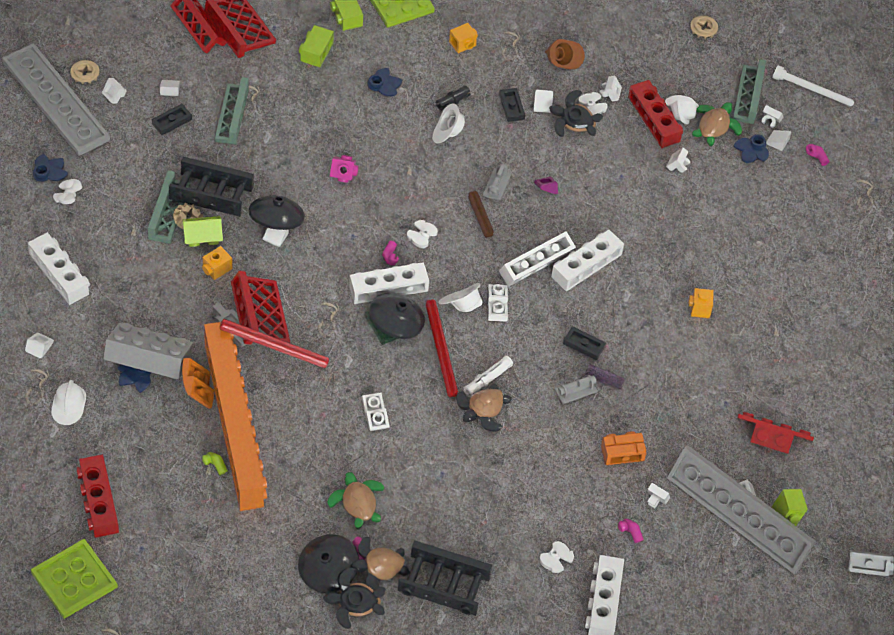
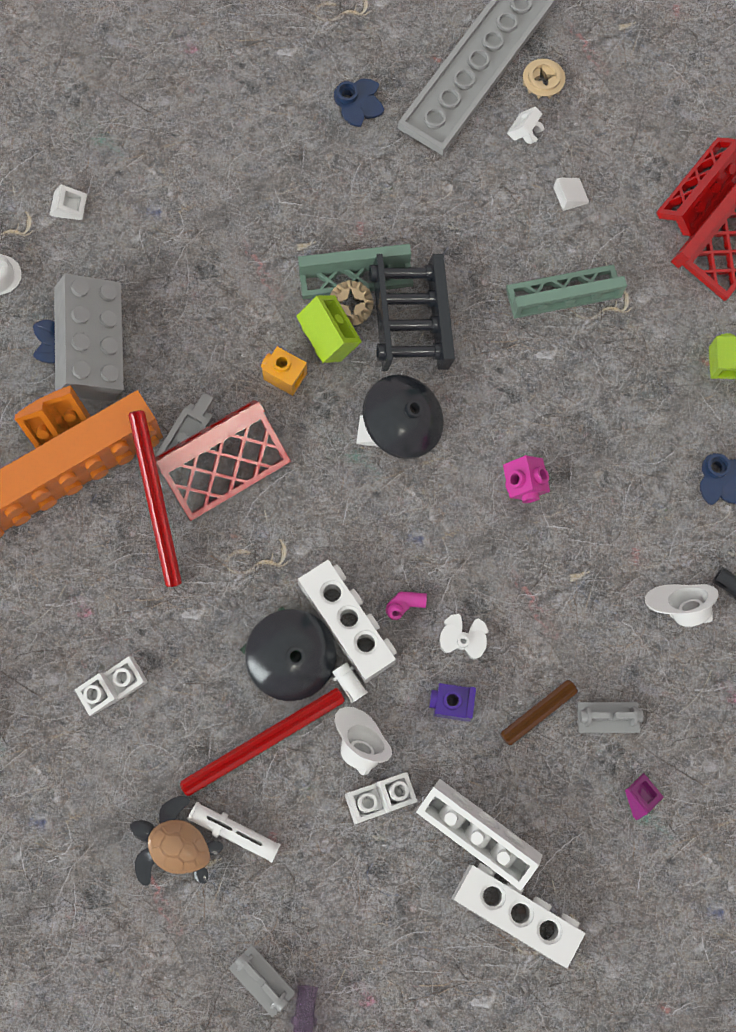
camera: 70 degrees right, 20 degrees up
white brick [28,232,90,305] -> none
white piece [53,179,82,204] -> none
black plate [151,104,192,135] -> none
black plate [563,326,606,360] -> none
none -> white pin [332,662,368,703]
none -> dark purple brick [429,683,476,722]

